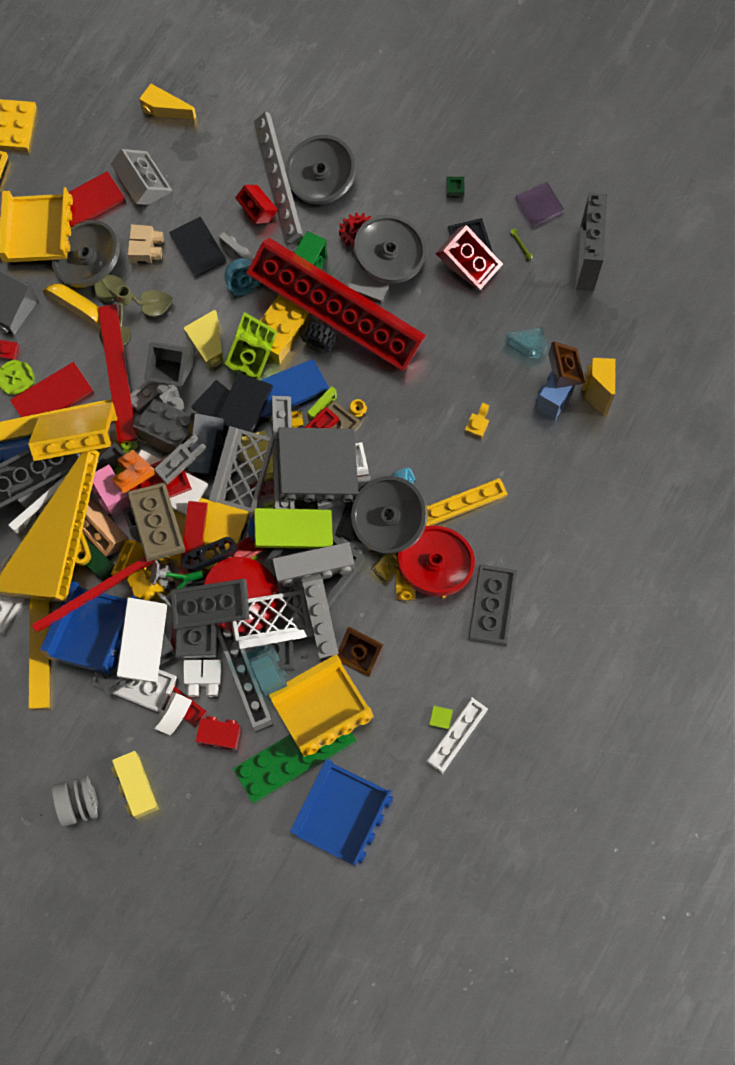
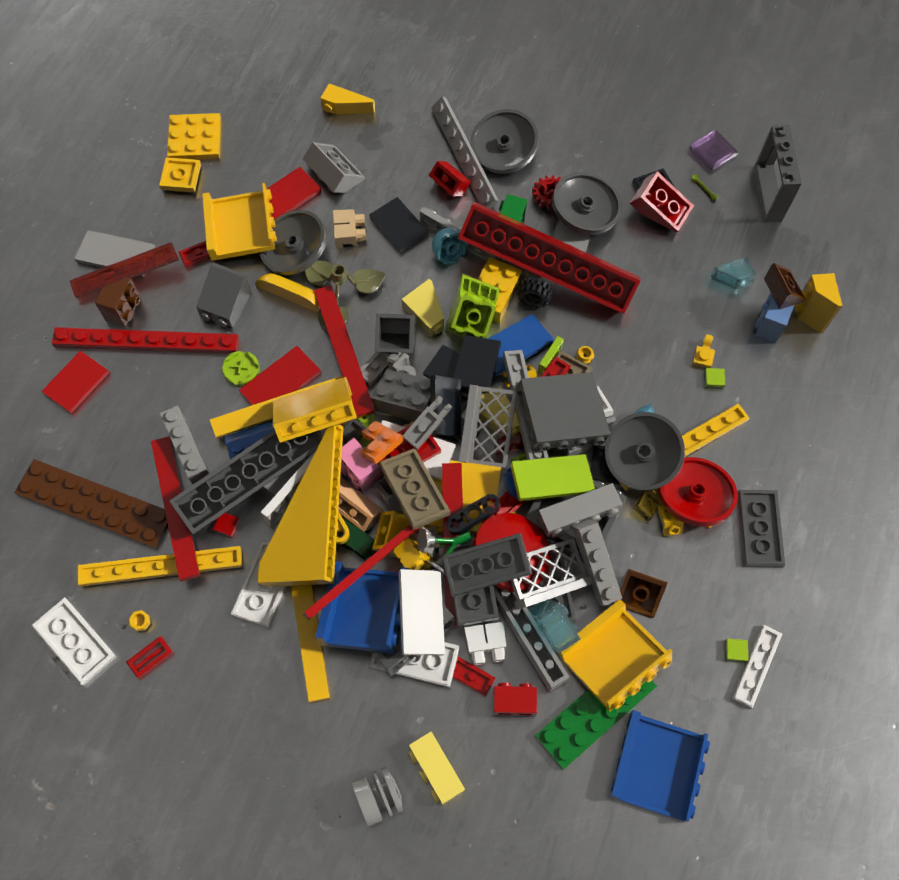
camera: 10 degrees left, 5 degrees down
white slope [153,692,192,735] -> none
dark green plate [446,177,465,196] -> none
none -> lime tile [705,368,725,388]

